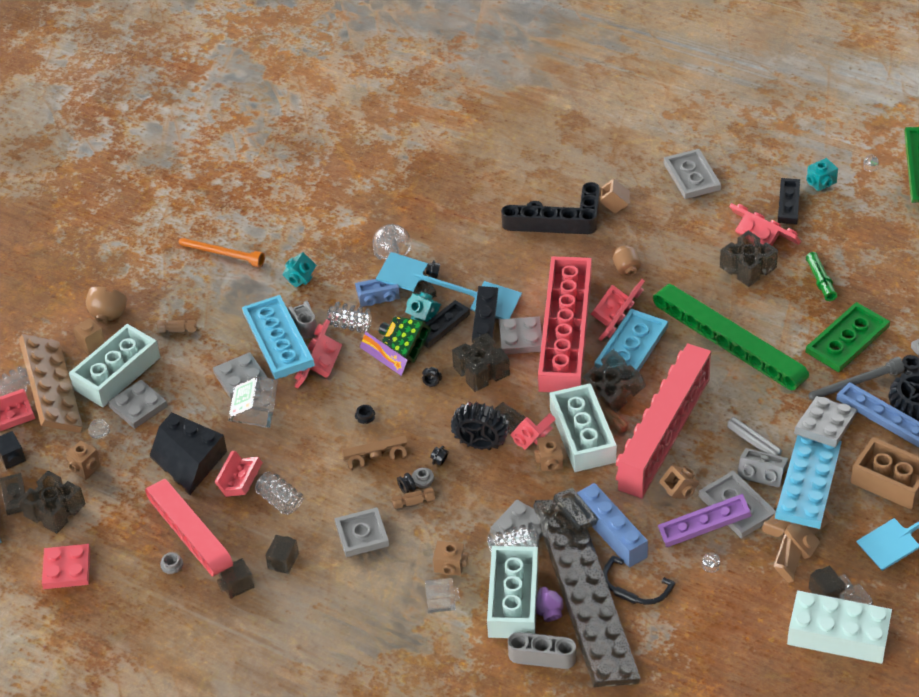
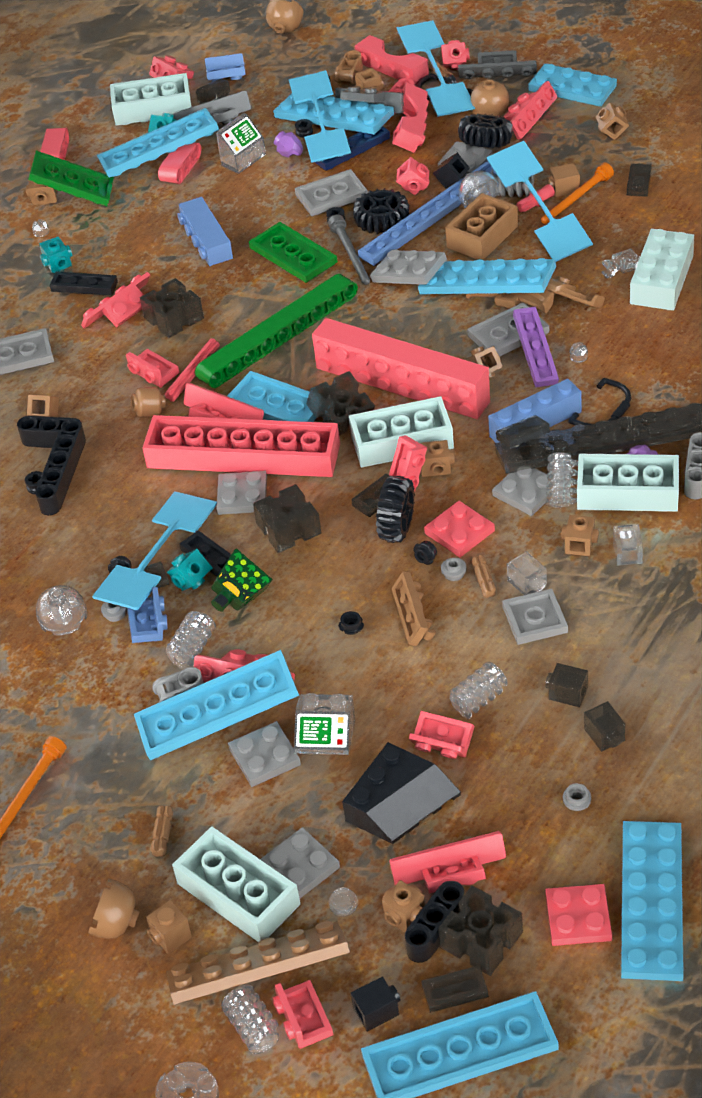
camera: 85 degrees left, 0 degrees up
coral beam [145,479,233,577] -> none
teal brick [282,252,317,287] -> none
medium lavender sticker [360,331,407,376] -> none
black bush [397,473,416,494] -> none
black plate [422,367,442,387] -> none
black plate [472,286,498,344] -> none
light grey axle [727,417,782,456] -> none
light grey bracket [737,448,789,487] -> none
green pin [806,252,837,302] -> none
clear smoke brick [809,565,846,599] -> none
none -> coral bracket [126,349,180,388]
none -> coral axle [165,338,220,402]
none -> medium blue brick [177,197,233,266]
none -> coral bracket [389,831,506,894]
none -> black beam [405,881,466,963]
none -> coral plate [424,501,495,558]
none -> clear brick [507,551,547,595]
none -> medium azure plate [621,821,683,981]

